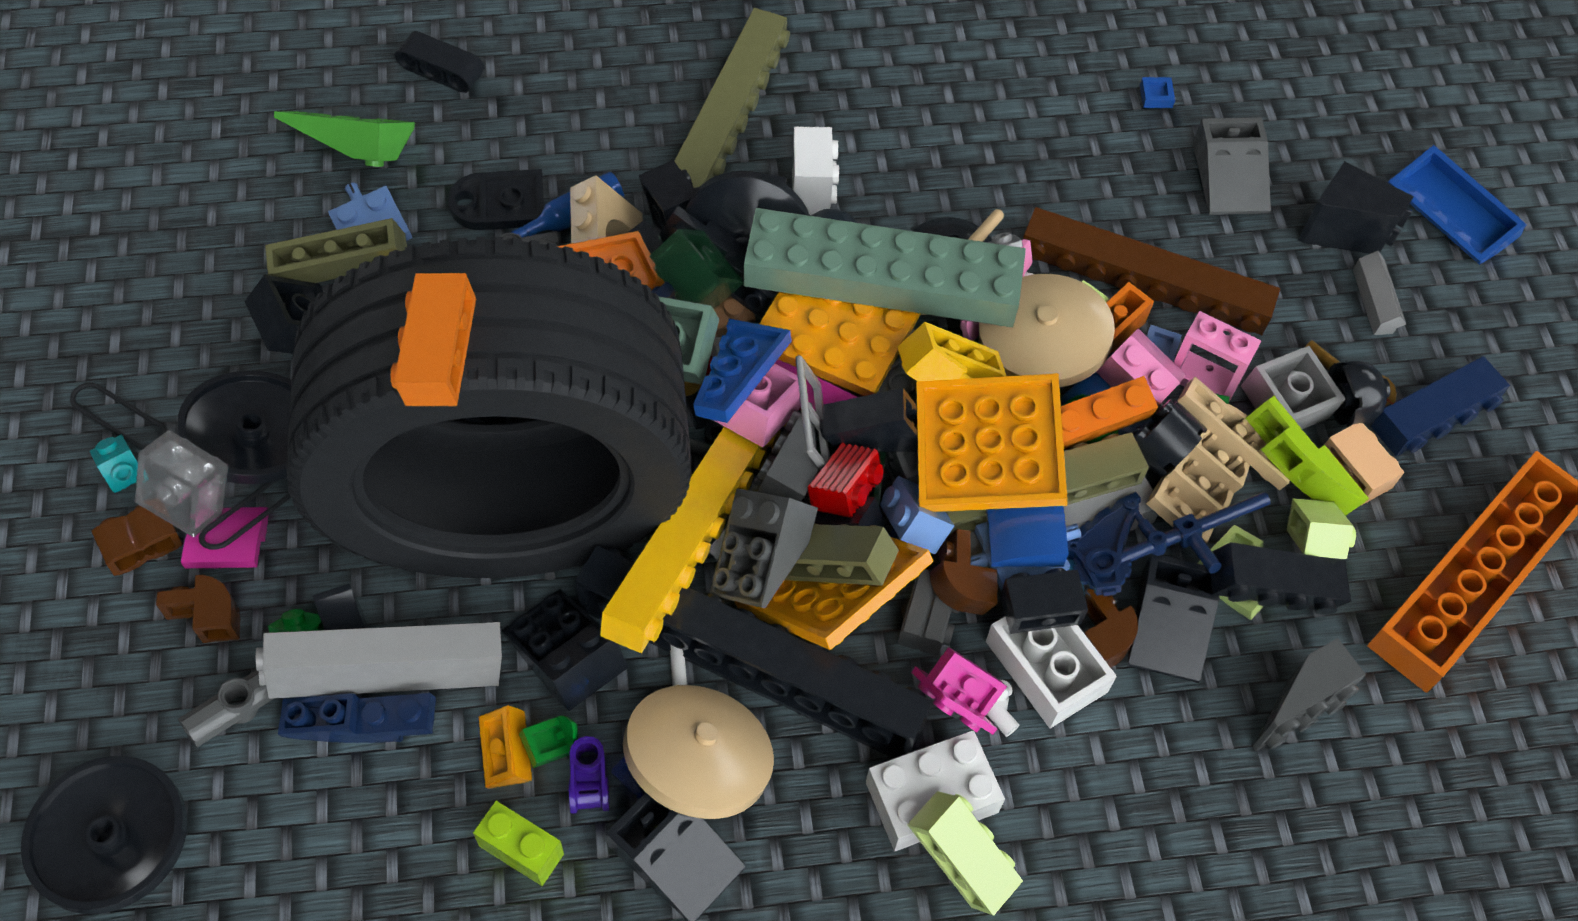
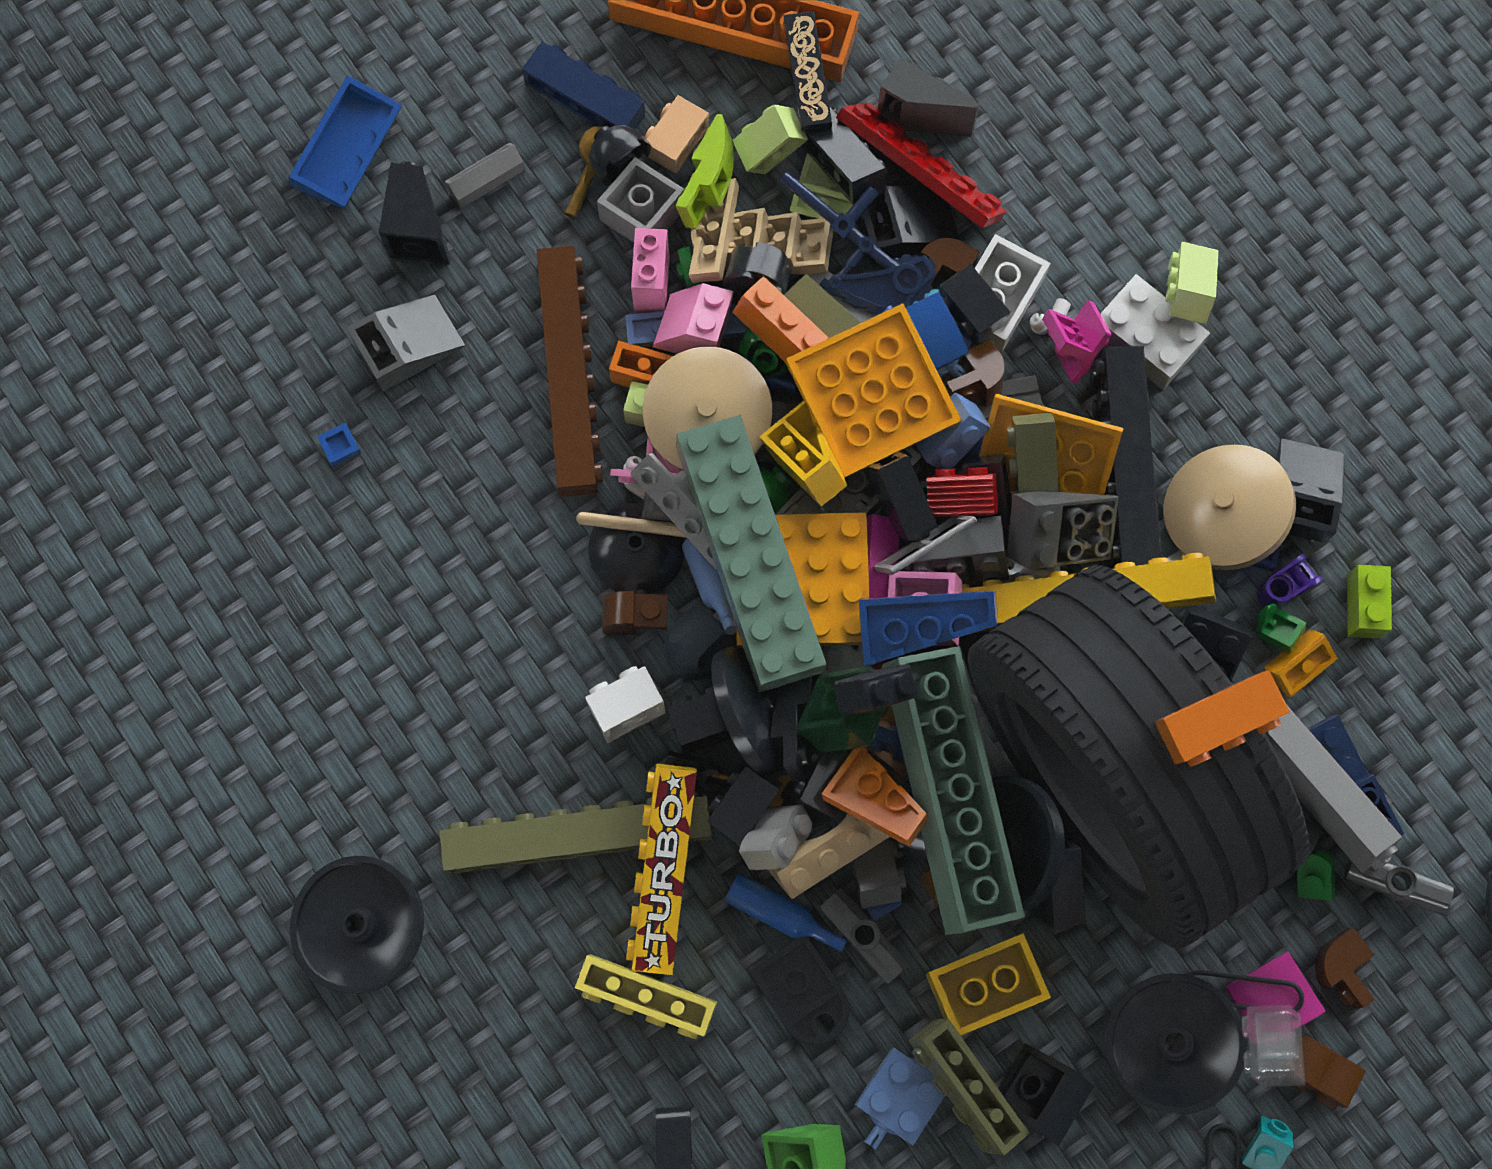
camera: 115 degrees left, 15 degrees up
none -> light yellow brick [575,954,717,1039]
none -> reddish brown brick [602,591,668,635]
none -> brick [626,764,697,975]
none -> light grey brick [739,805,813,870]
none -> tile [783,11,832,131]
none -> black brick [833,664,917,716]
none -> red plate [836,102,1007,228]

